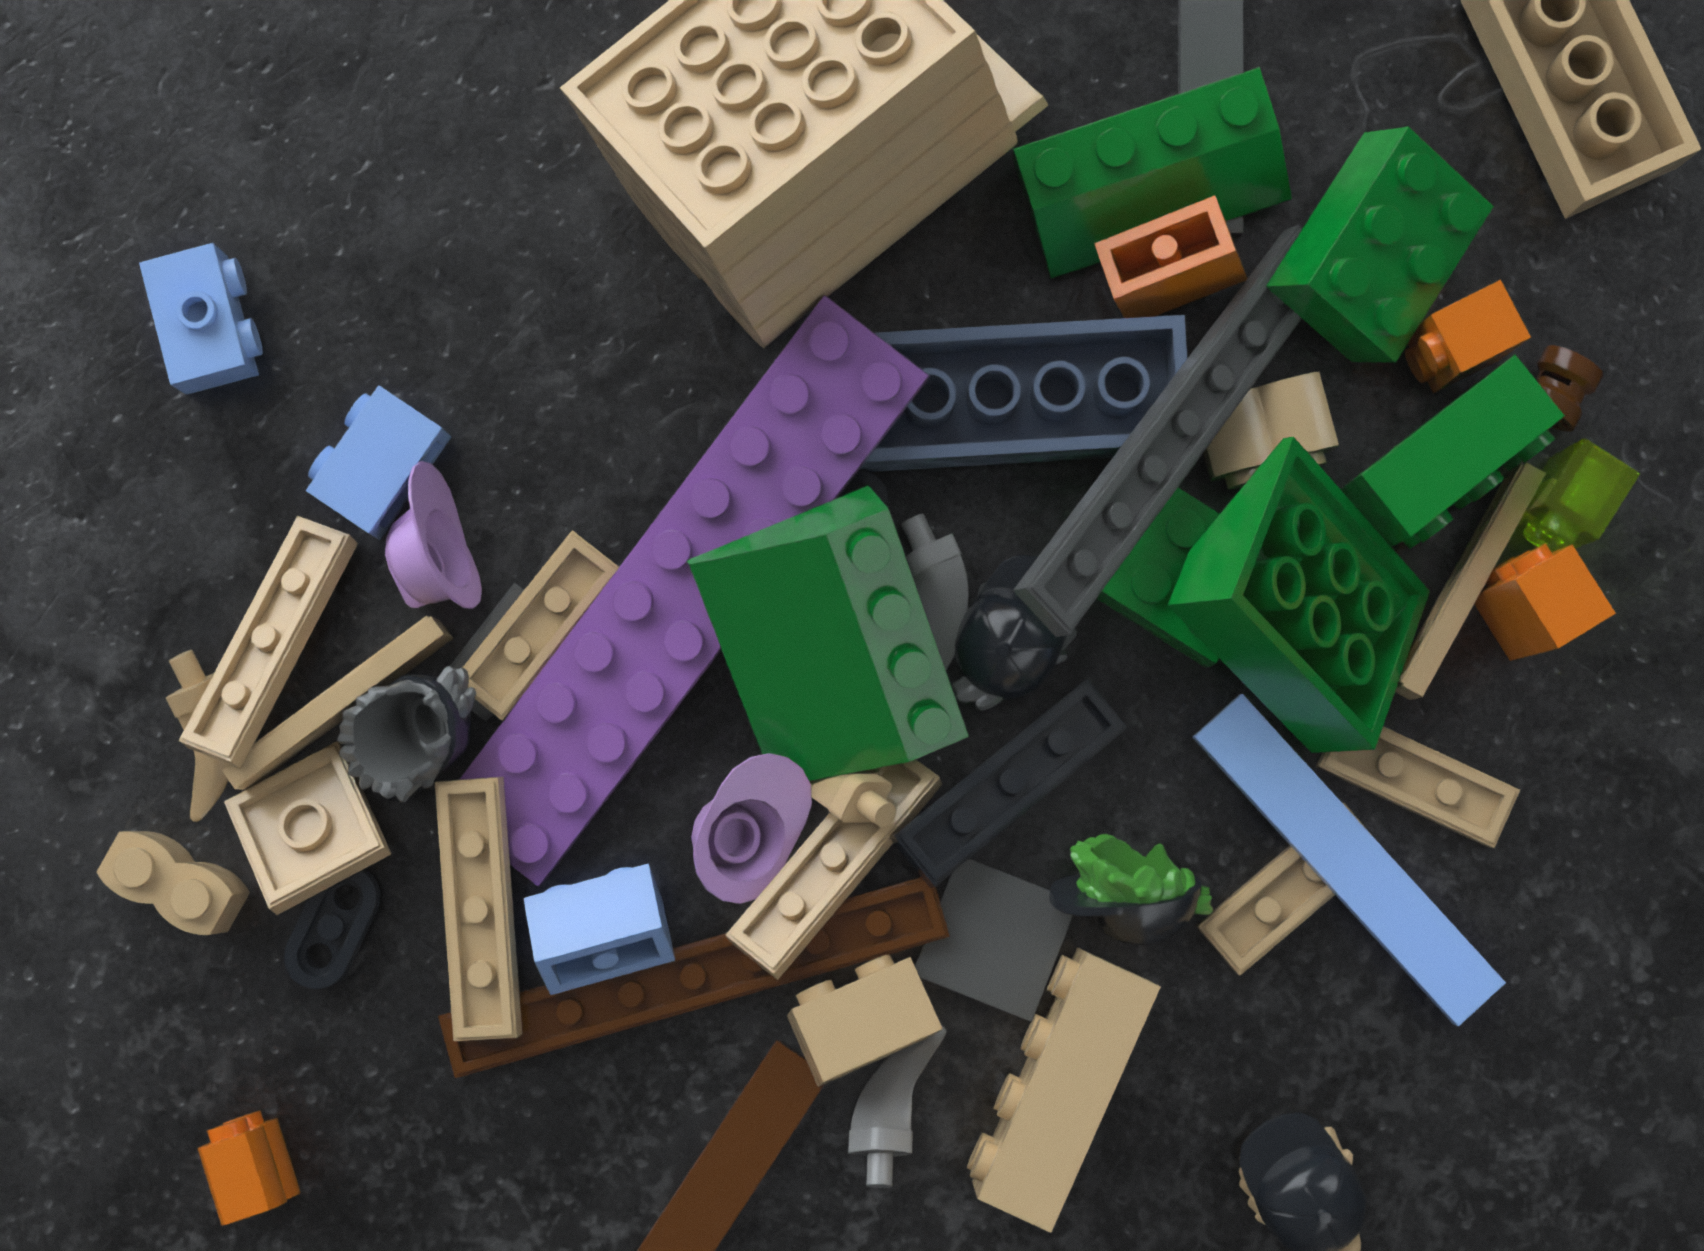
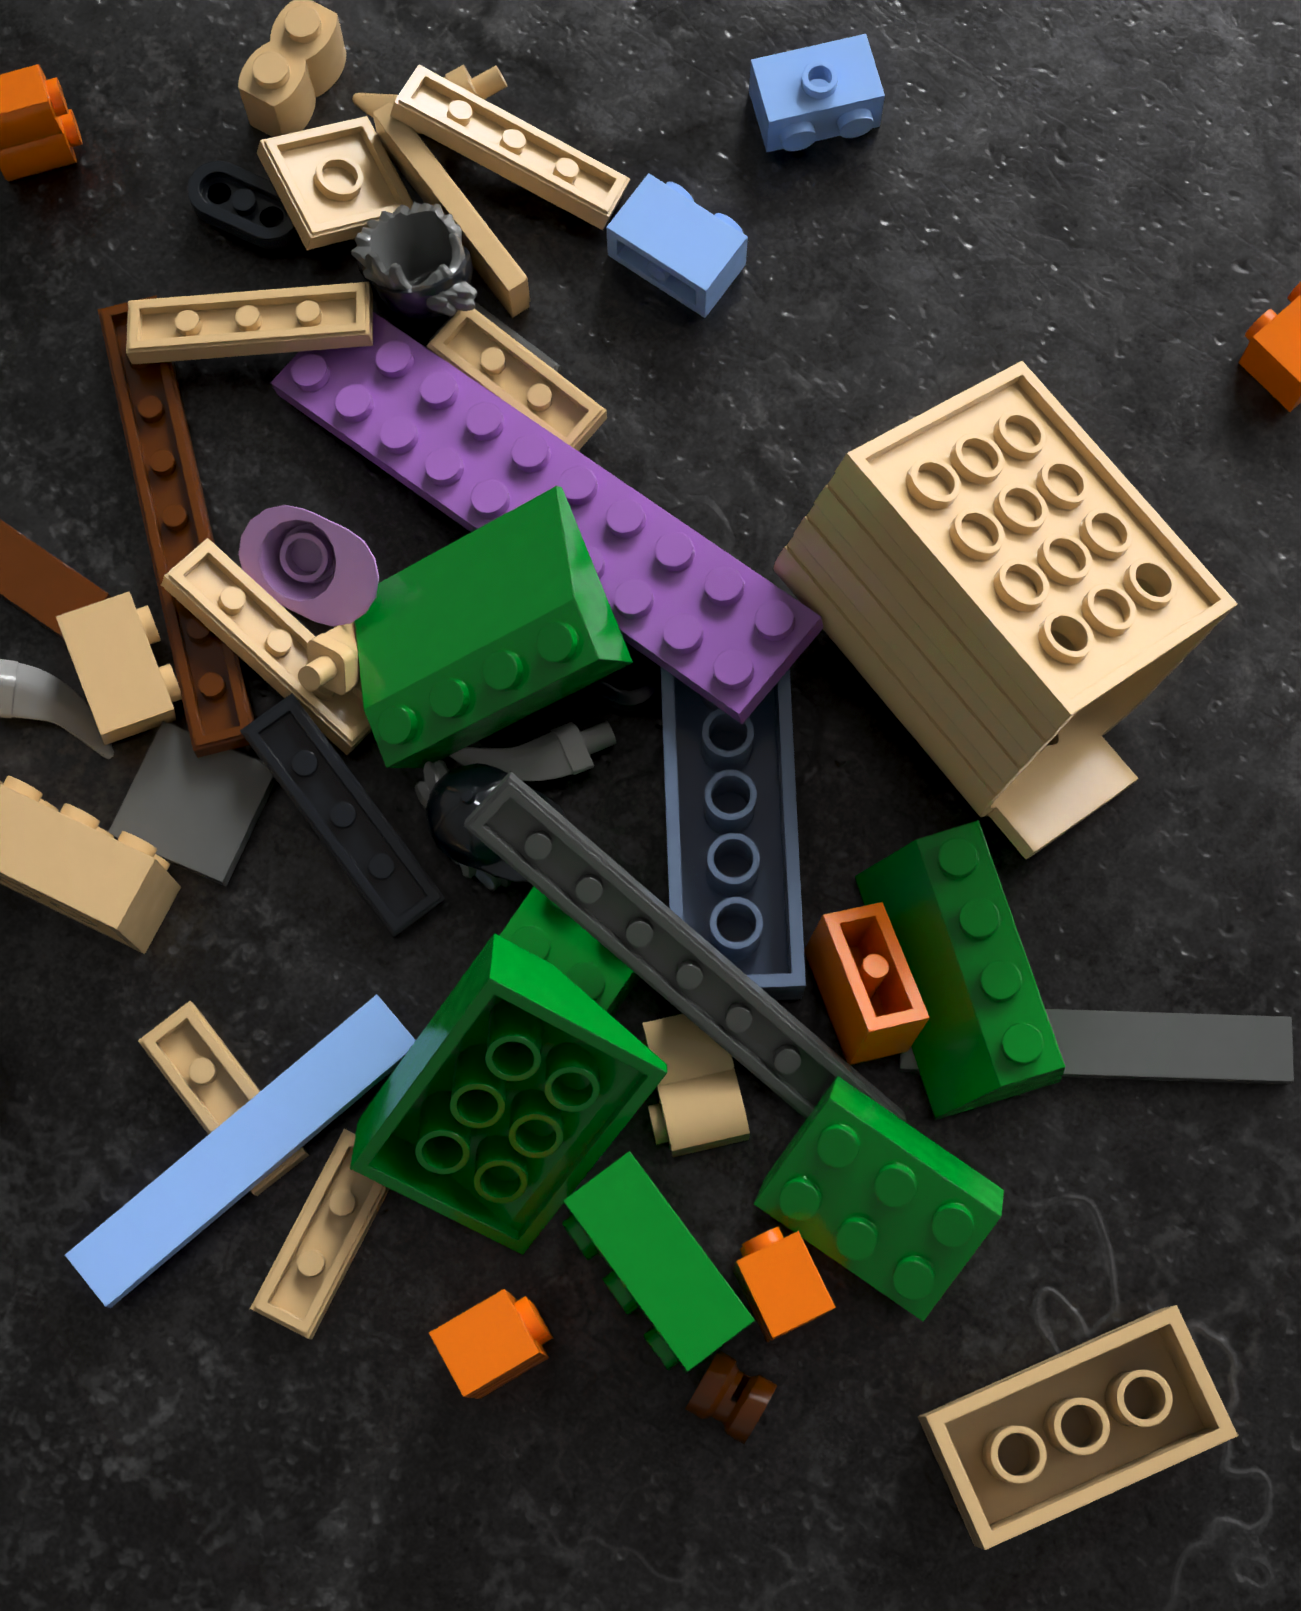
camera: 90 degrees right, 10 degrees down
lavender piece [385,461,482,609] -> none
light blue brick [524,864,675,995] -> none
hair [1049,834,1213,945] -> none
tan tile [1395,462,1546,700] -> none
clear neon green brick [1519,438,1641,552] -> none

